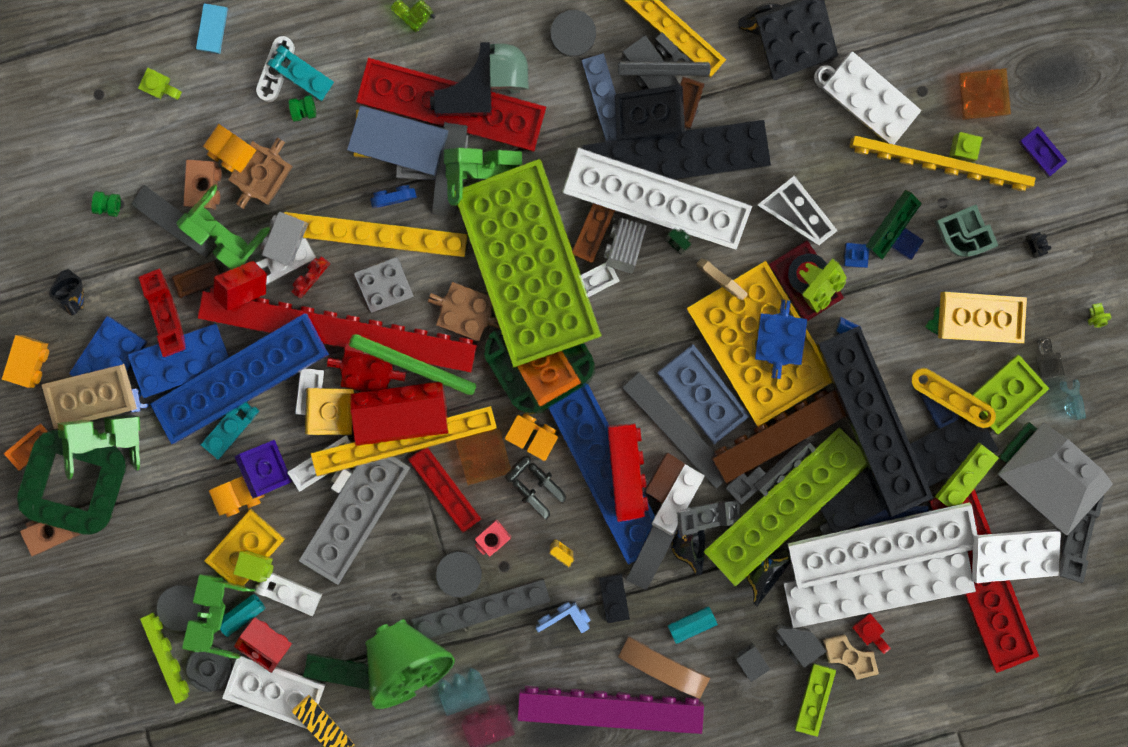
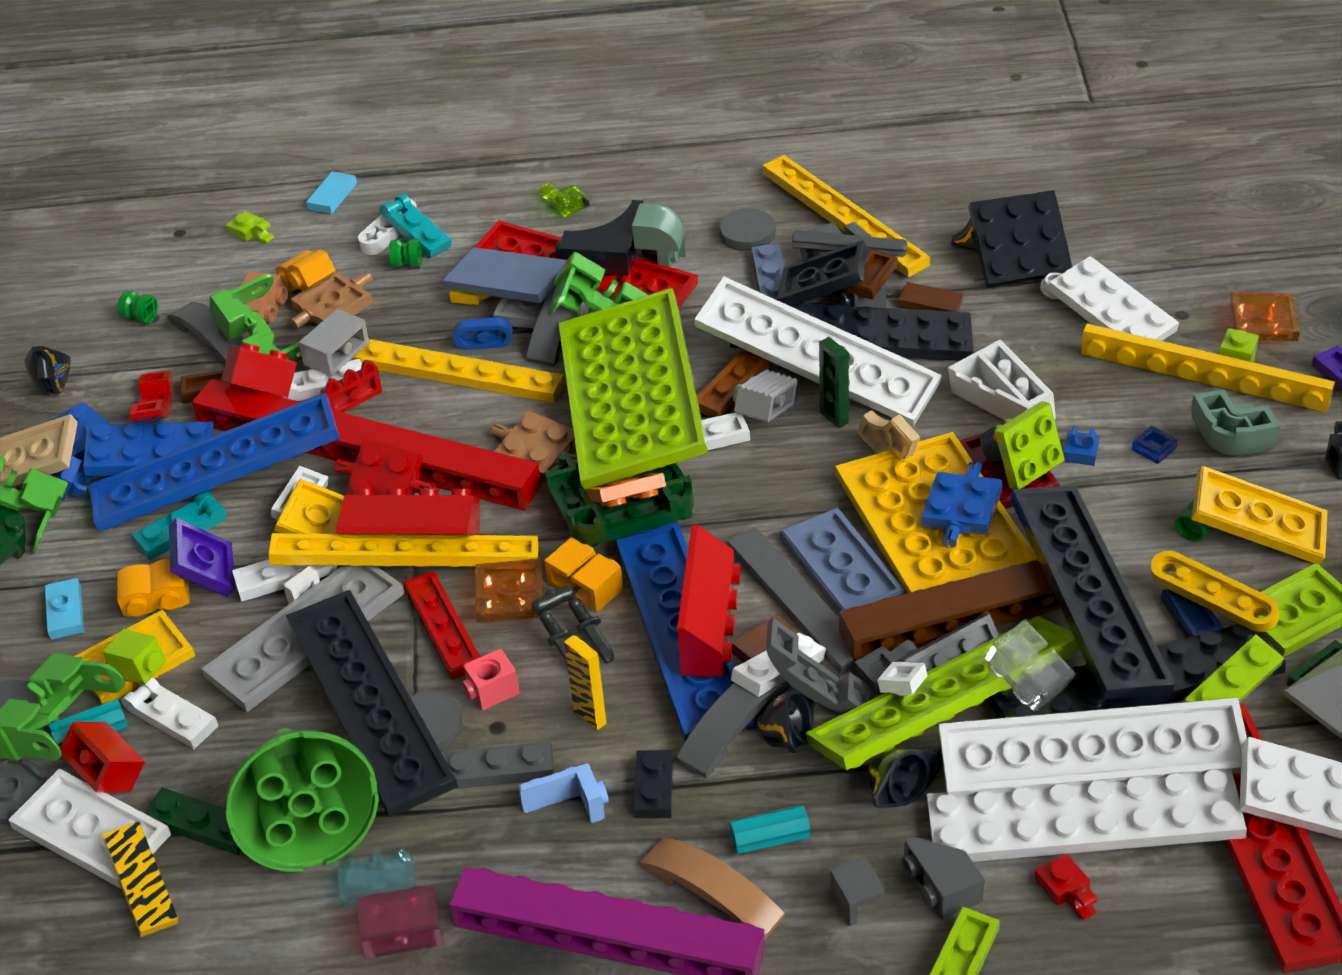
camera: 15 degrees right, 45 degrees down
bright green axle [349,334,476,395] -> none
light grey hinge [354,256,414,313] -> none
tan tile [822,634,879,680] -> none
dark green plate [865,190,922,260] -> none
none -> medium azure plate [45,578,84,640]
none -> black plate [286,589,458,818]
none -> white plate [877,662,928,696]
none -> reddish brown tile [898,282,963,312]
none -> clear piece [985,620,1075,712]

